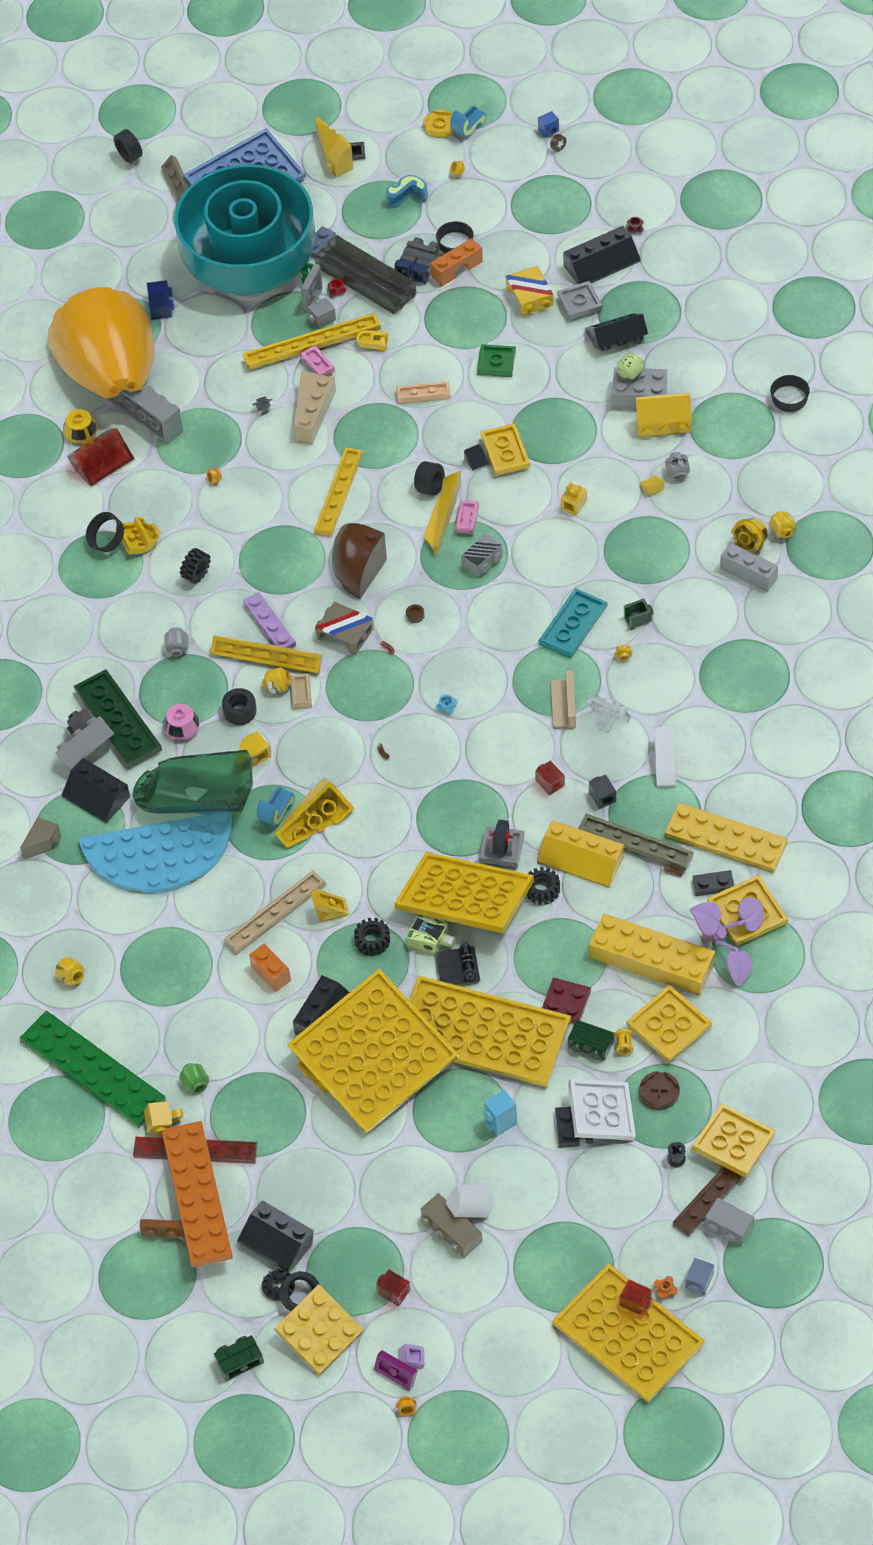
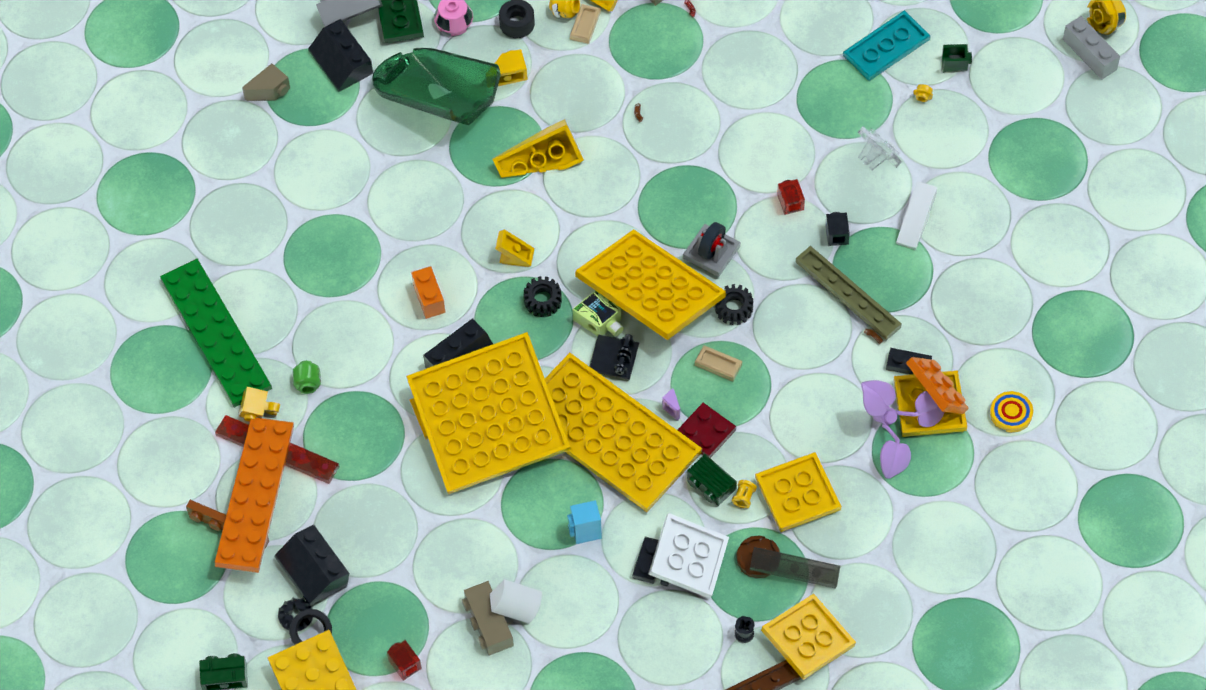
camera: 20 degrees right, 5 degrees up
yellow head [55,957,84,986] -> none
medium azure plate [79,810,232,893] -> none
tan tile [224,870,326,954] -> none
dark azure animal [257,787,295,827] -> none
medium azure plate [436,695,458,714] -> none
yellow slope [537,820,624,888] -> none
tan panel [551,670,576,729] -> none
yellow brick [589,913,715,995] -> none
yellow plate [664,802,788,873] -> none
yellow head [769,511,796,539] -> none
none -> lavender slope [662,388,680,420]
none -> tan tile [695,345,742,381]
none -> clear smoke tile [749,547,840,589]
none -> orange plate [906,357,969,414]
none -> yellow tile [990,391,1034,433]

